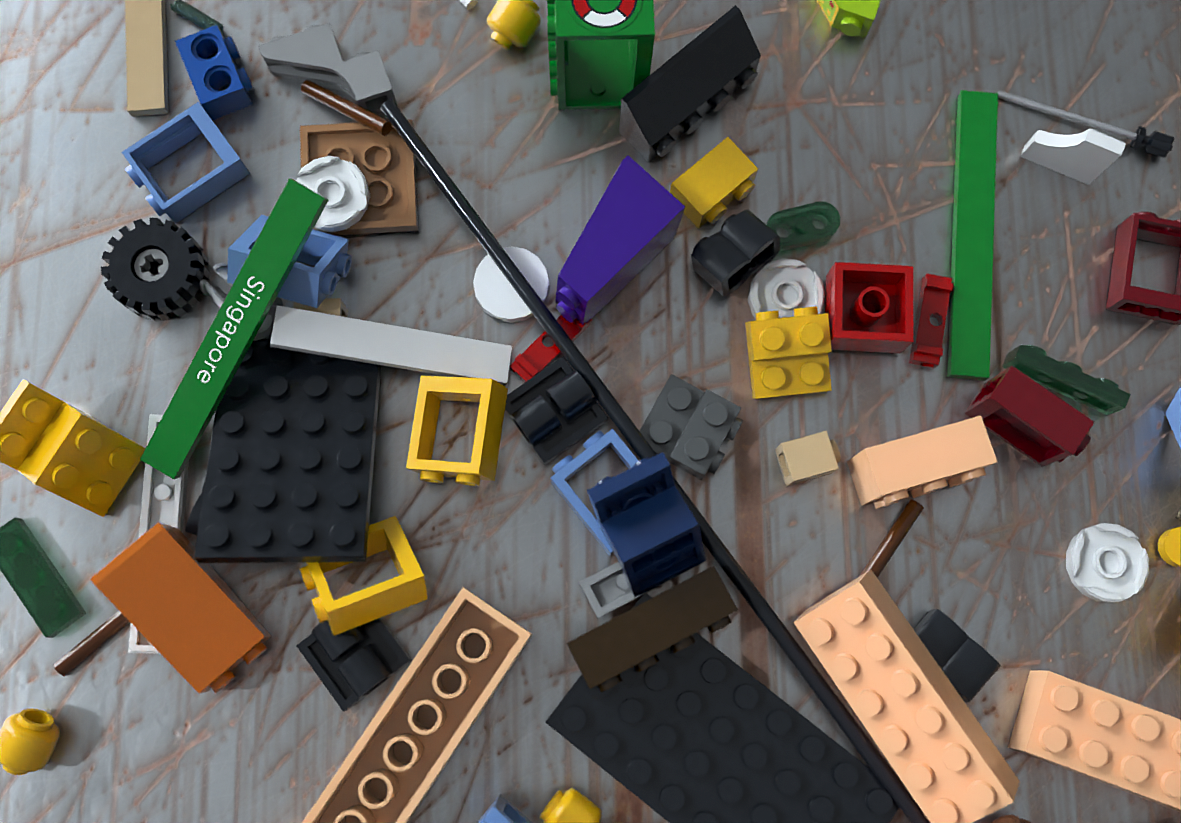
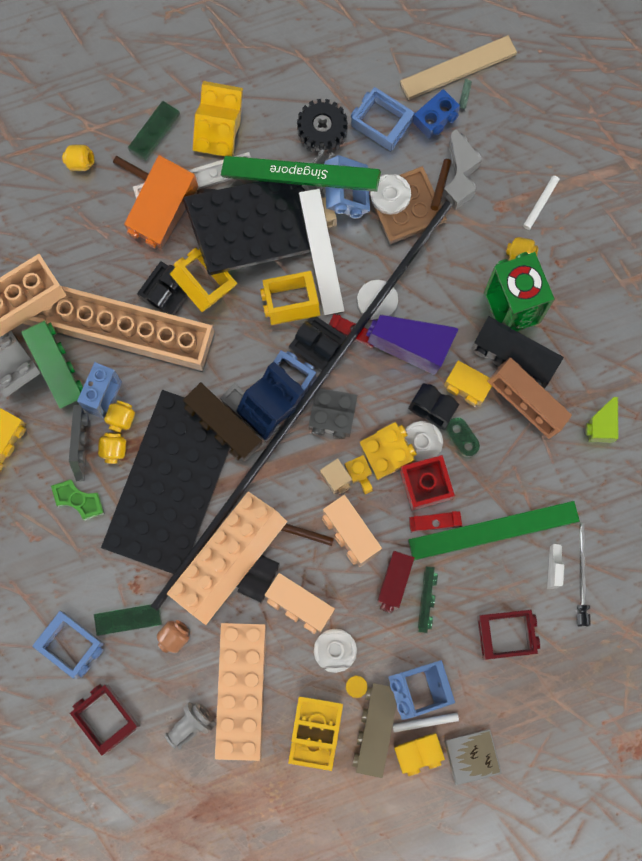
camera: 75 degrees right, 0 degrees up
none -> light nougat brick [265,573,335,634]
none -> yellow plate [344,455,373,495]
none -> nougat brick [487,357,572,439]

